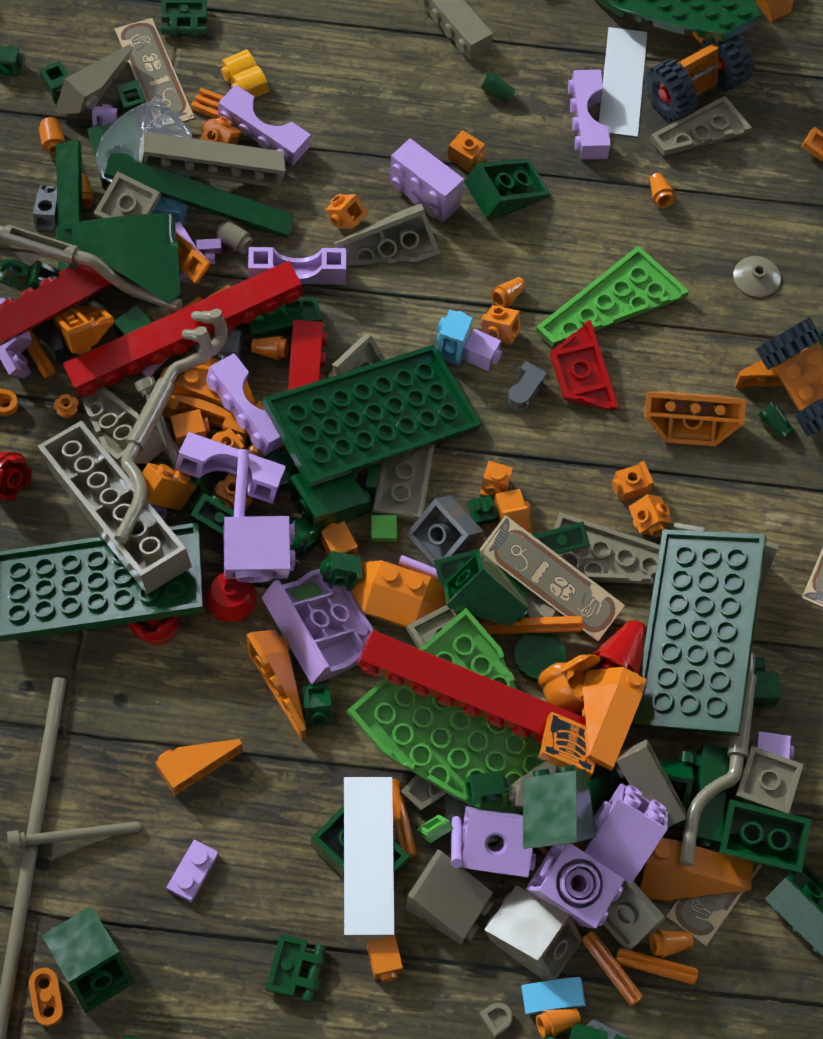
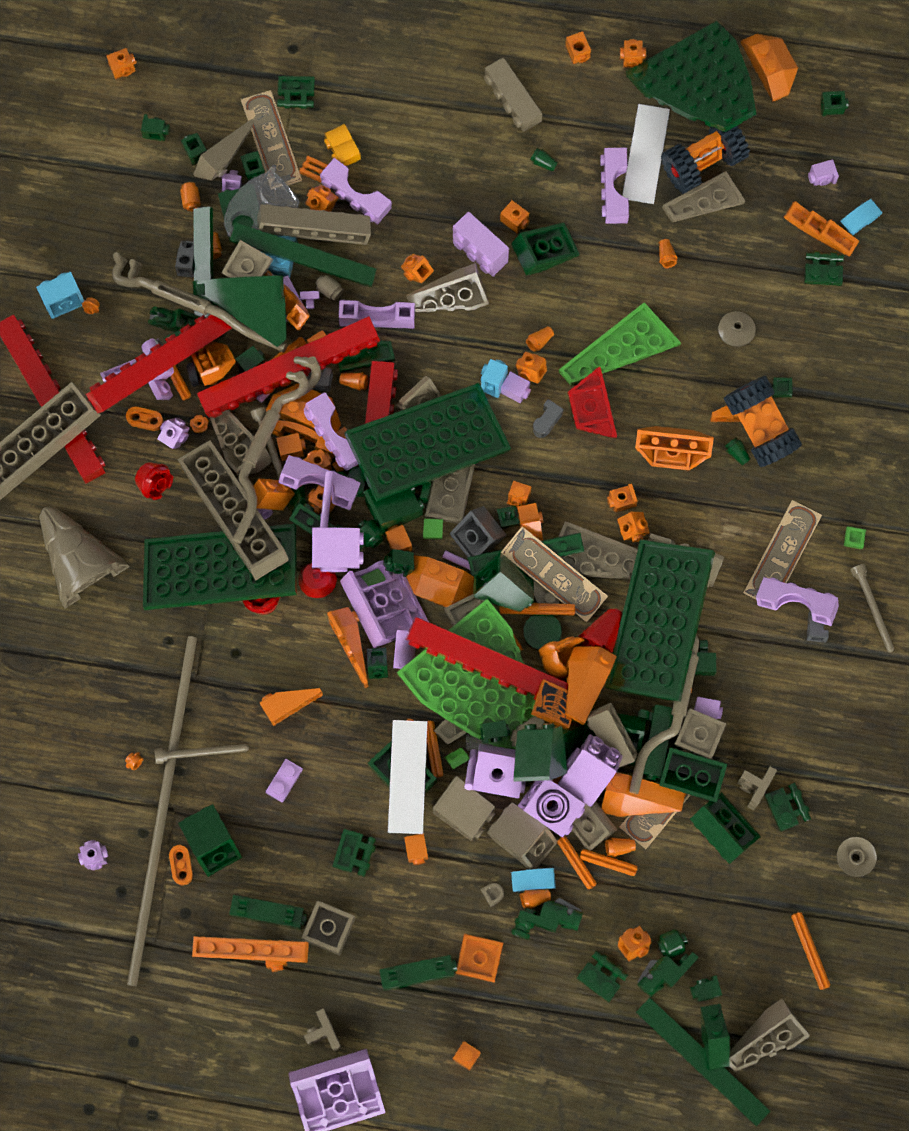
camera: 10 degrees right, 10 degrees up
none -> lavender brick [157,418,190,449]
none -> lavender brick [393,626,416,668]

